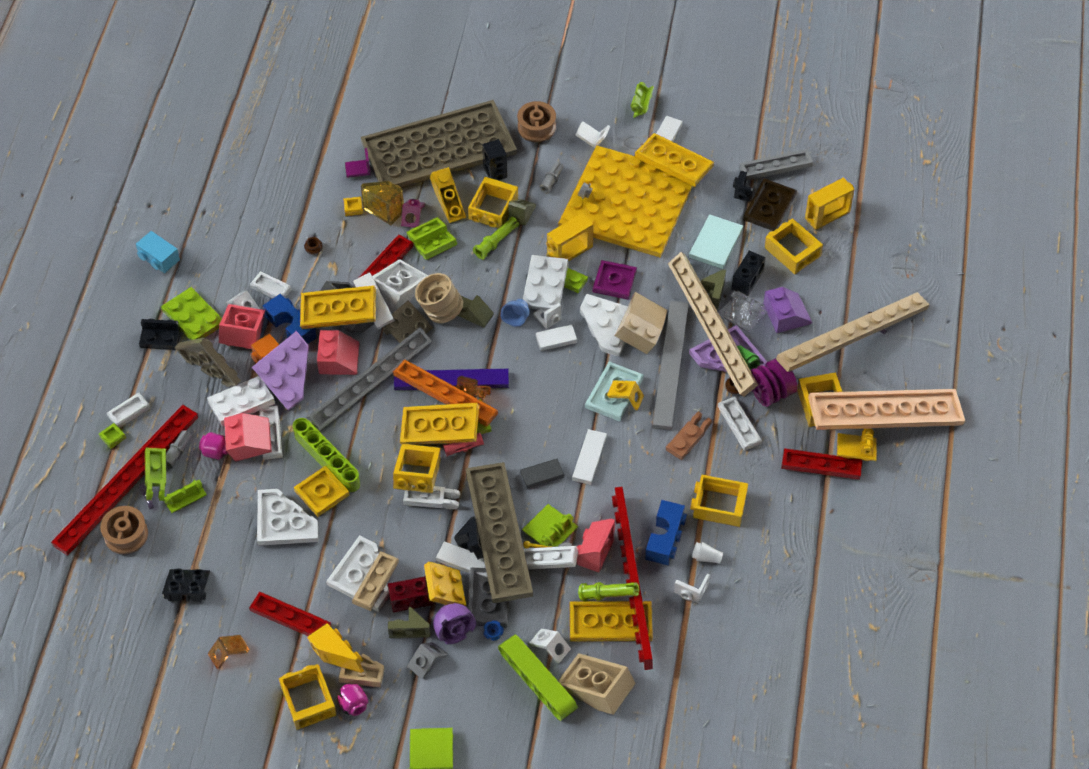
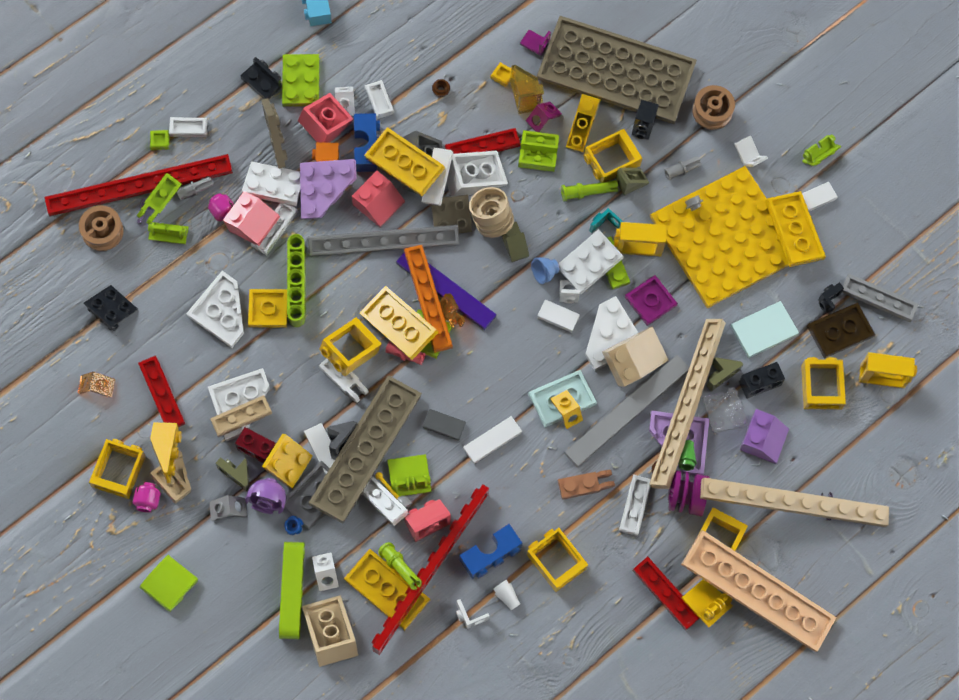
camera: 35 degrees right, 15 degrees up
none -> teal bracket [589,208,623,233]

